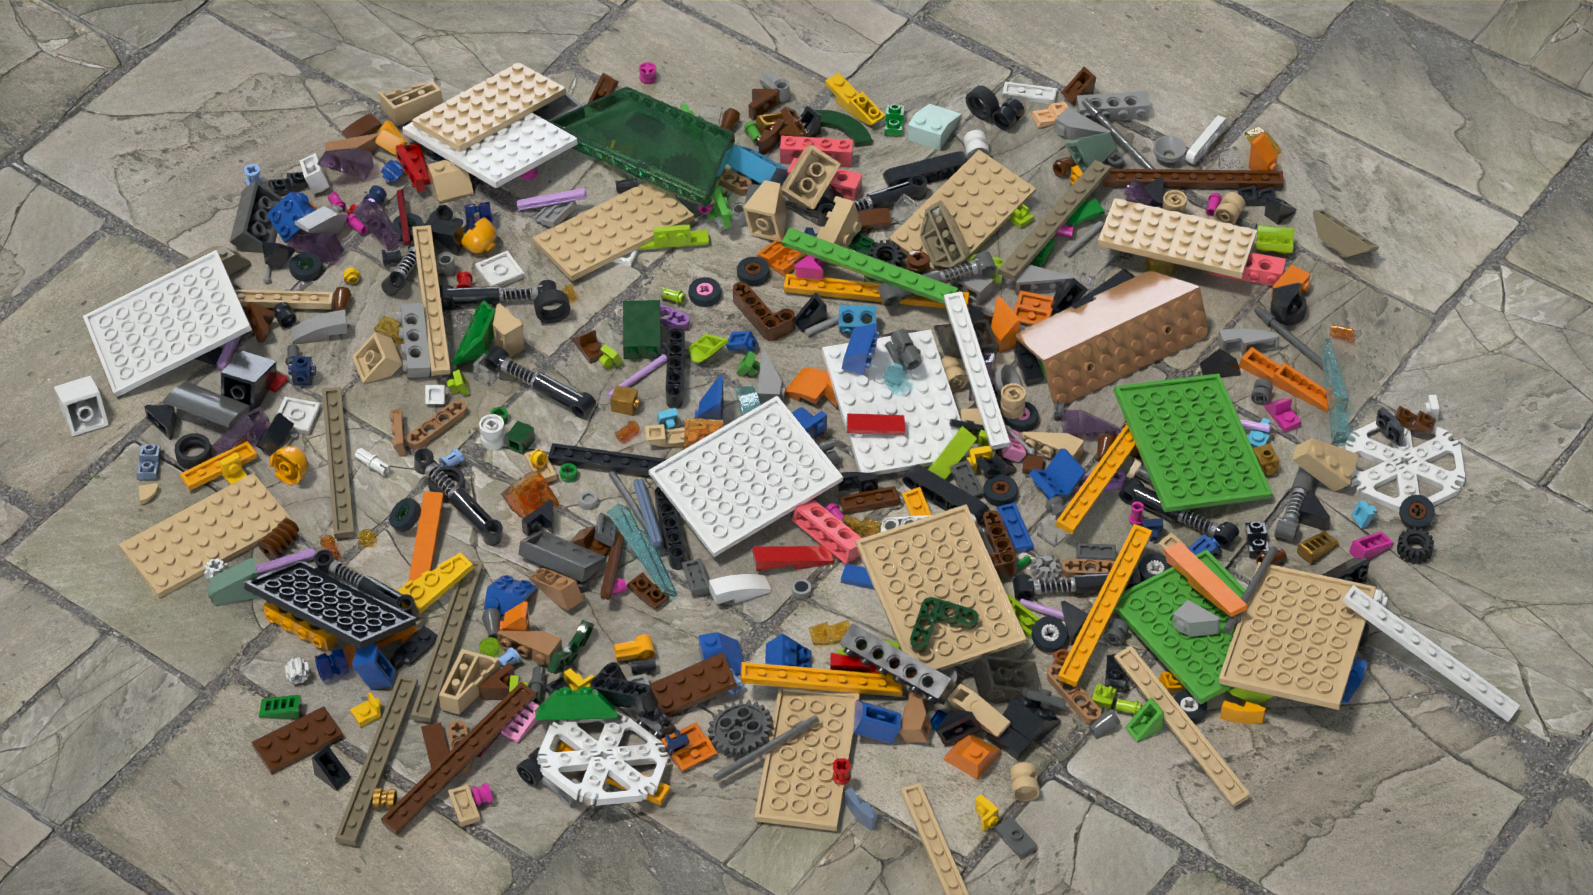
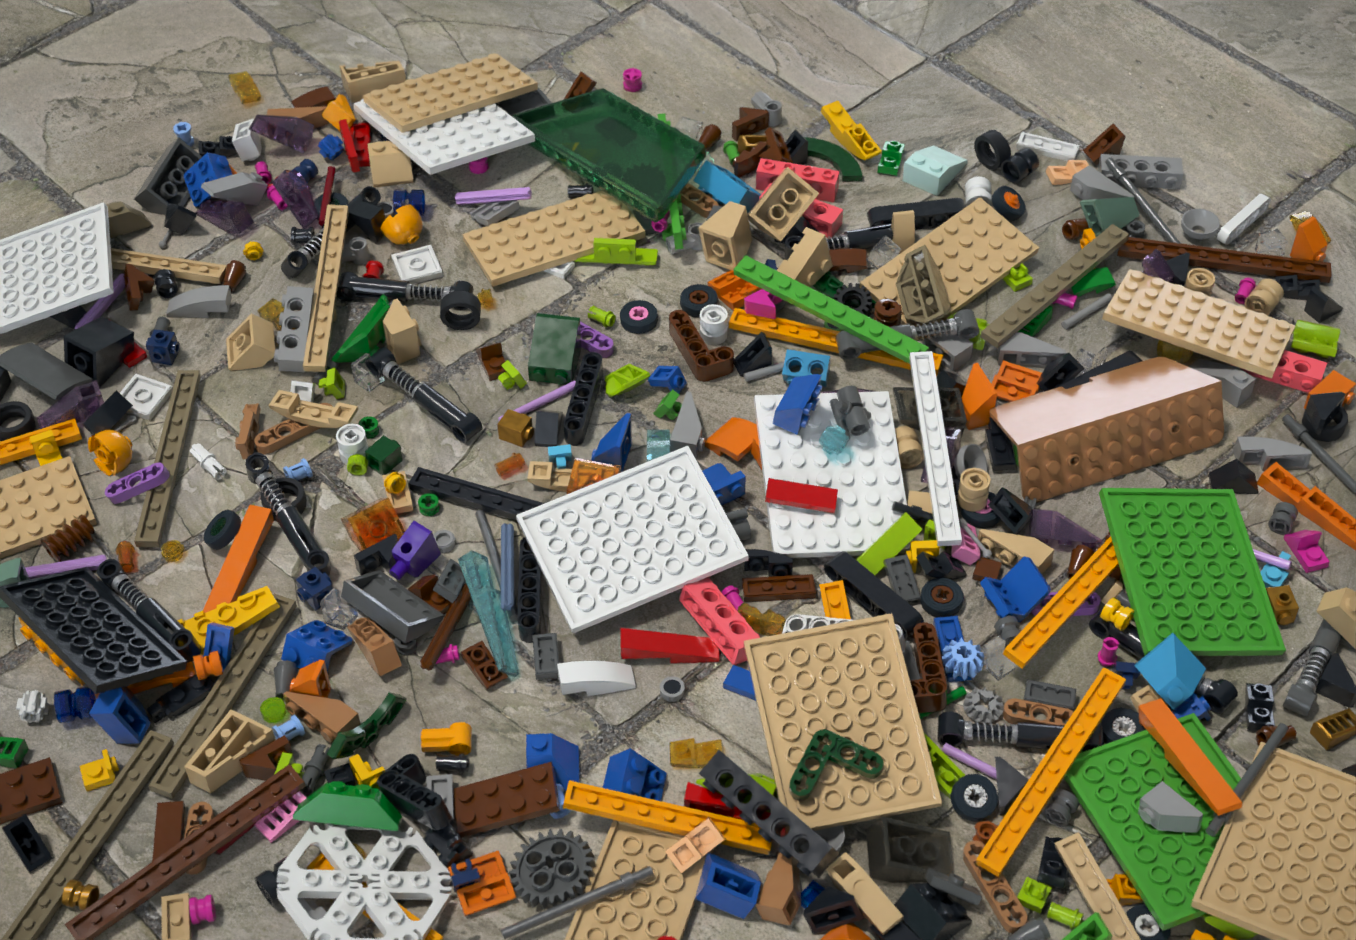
camera: 10 degrees right, 0 degrees up
black bush [289,252,323,281] -> none
none -> medium lavender beam [105,462,170,504]
none -> orange wheel [193,651,223,680]
none -> blue plate [204,622,235,676]
none -> clear yellow slope [228,71,261,104]
none -> tan slope [269,390,359,428]
none -> dark blue brick [296,567,335,611]
none -> clear panel [320,588,358,630]
none -> lime axle [347,454,368,476]
none -> dark purple torso [389,521,441,580]
none -> black slope [535,410,563,447]
none -> light nougat slope [665,817,726,873]
none -> white wheel [700,304,728,345]
none -> tan slope [891,210,915,254]
none -> light blue gear [942,637,984,681]
none -> black slope [988,487,1032,535]
none -> black wheel [992,186,1026,221]
none -> yellow wheel [1100,597,1135,631]
none -> dark azure slope [1135,633,1206,710]
none -> light grey slope [1189,359,1256,408]

